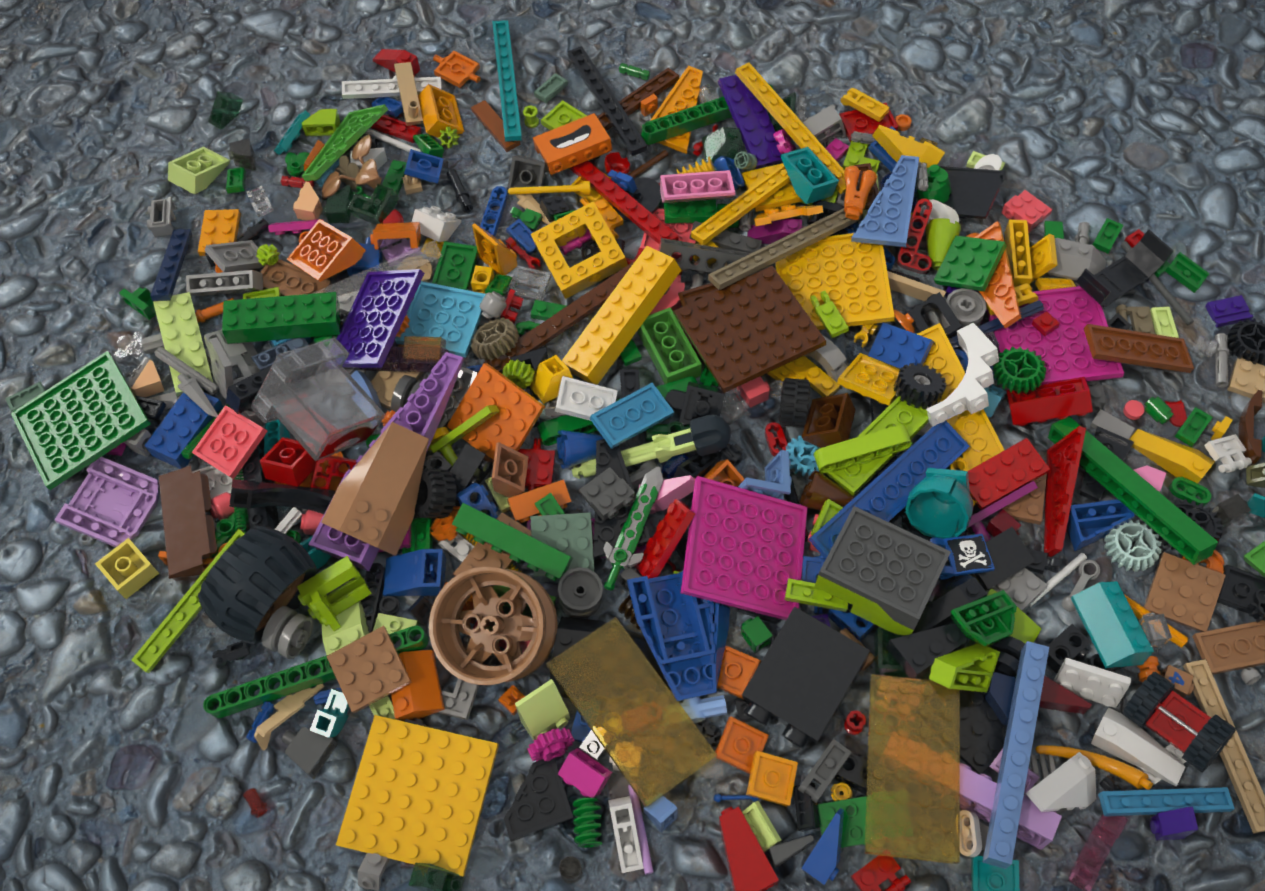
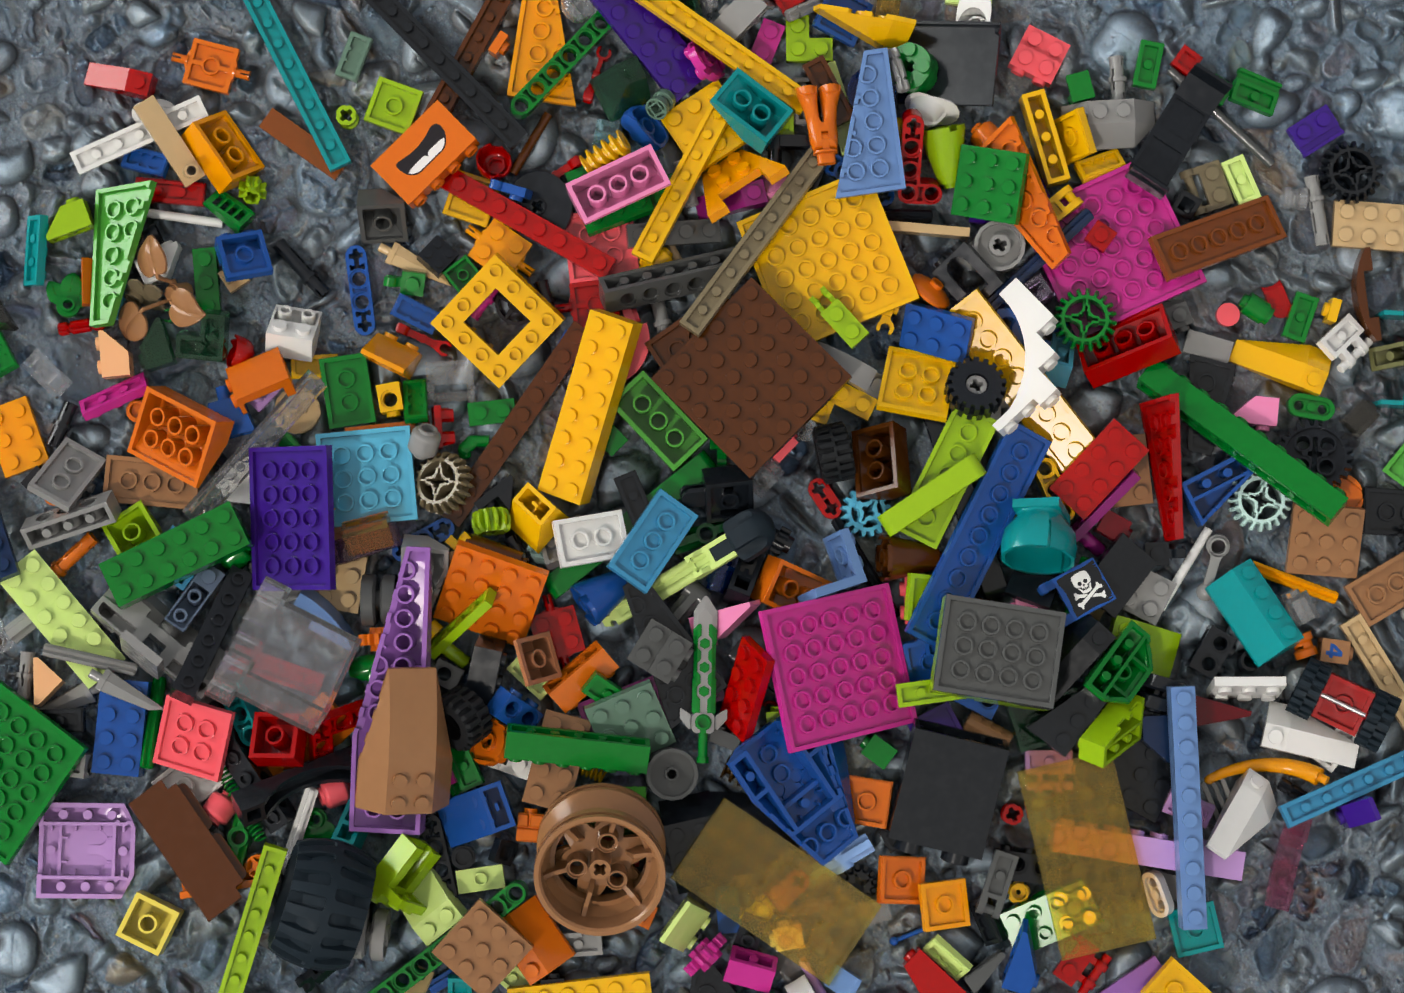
camera: 25 degrees left, 25 degrees up
lime gear [256,244,280,266] -> none
yellow piece [508,181,591,195] -> none

